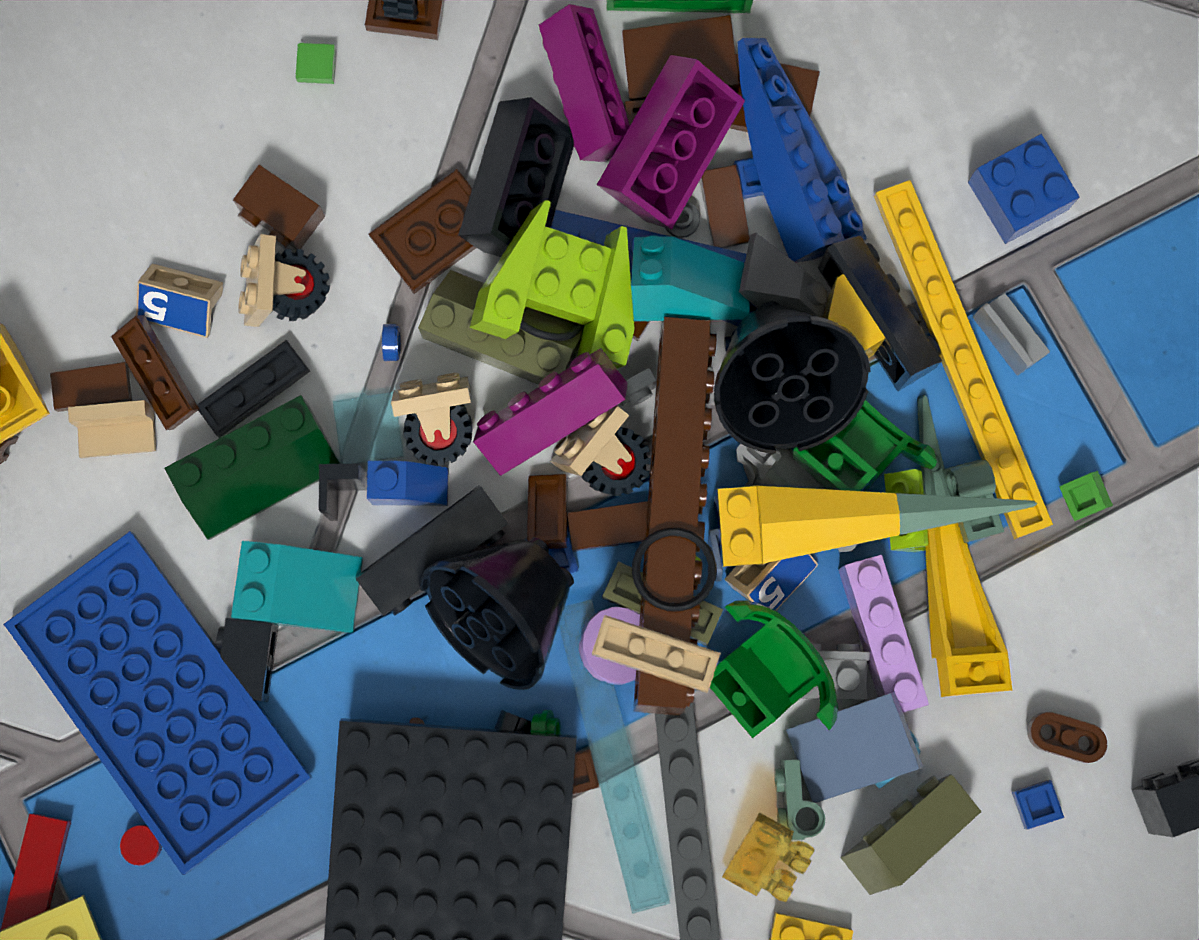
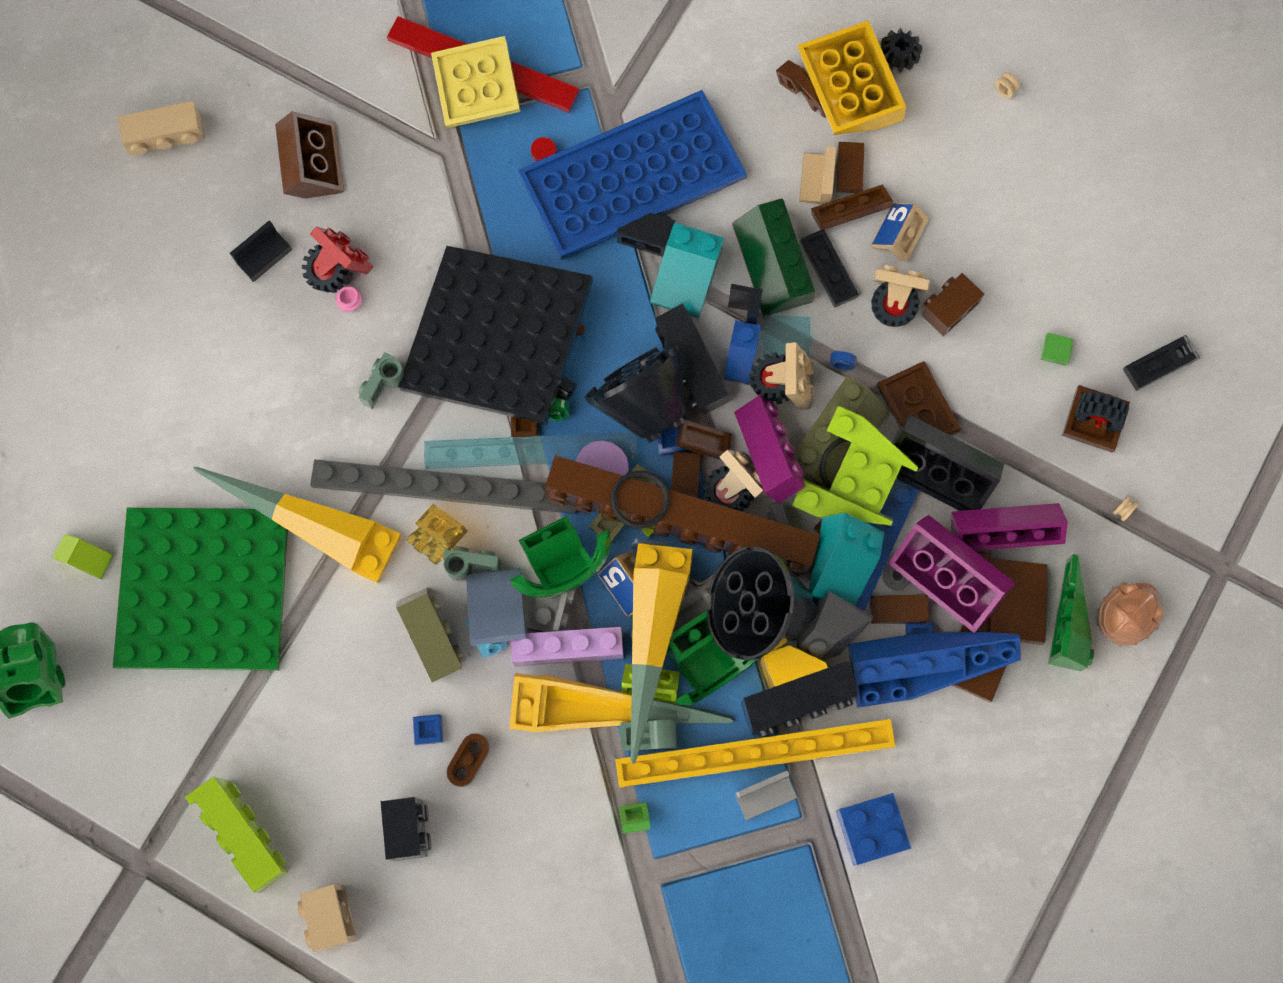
camera: 105 degrees right, 5 degrees down
tan tile [591,615,720,693] -> none

